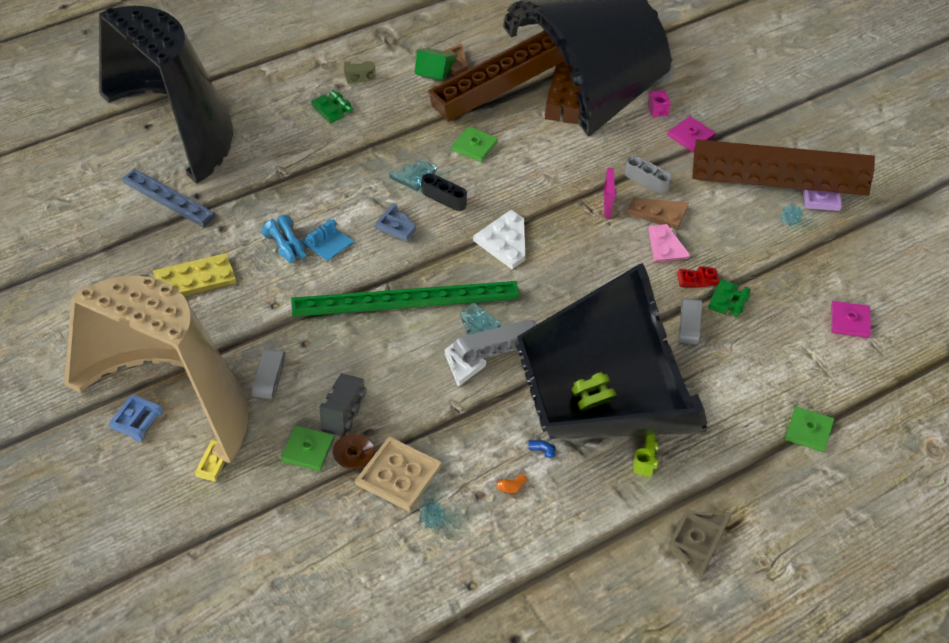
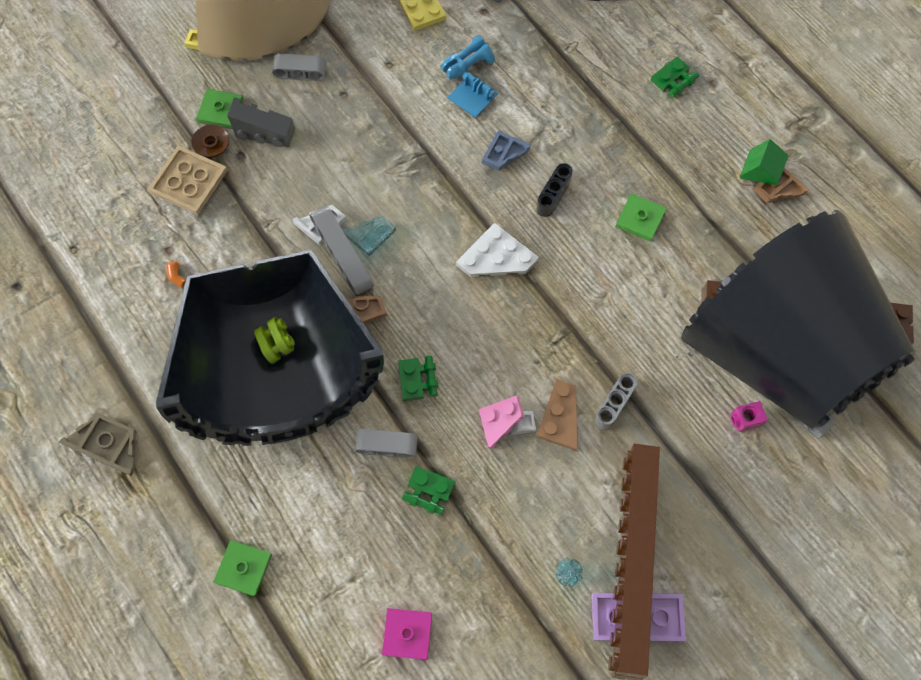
camera: 90 degrees right, 20 degrees up
green plate [291,281,519,317] -> none
olive leg [344,61,376,84] -> none
clear light blue wing [389,160,437,191] -> none
clear light blue gear [419,502,445,529] -> none
reddish brown brick [428,30,564,122] -> none
dark pink plate [603,168,617,219] -> none
dark pink plate [668,116,716,152] -> none
red slope [677,266,720,288] -> none

